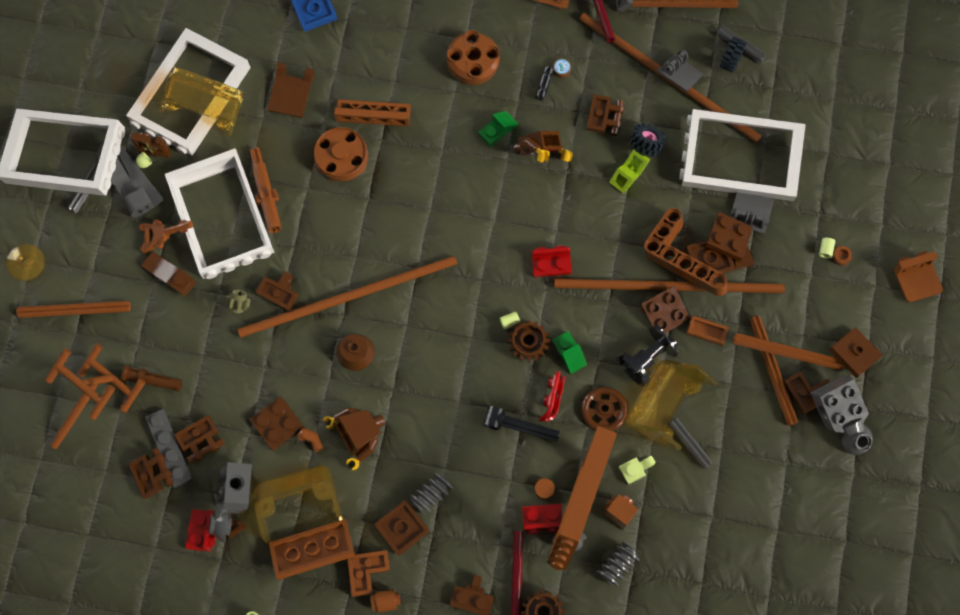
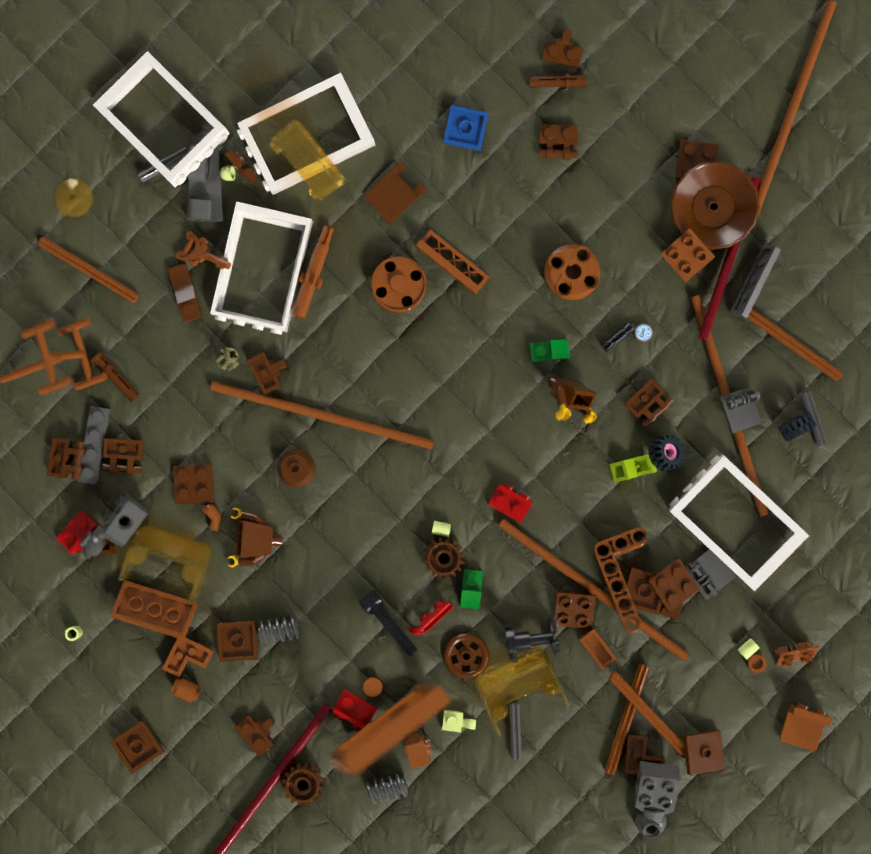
camera: 30 degrees right, 15 degrees up
none -> dark orange hinge [774,641,819,667]

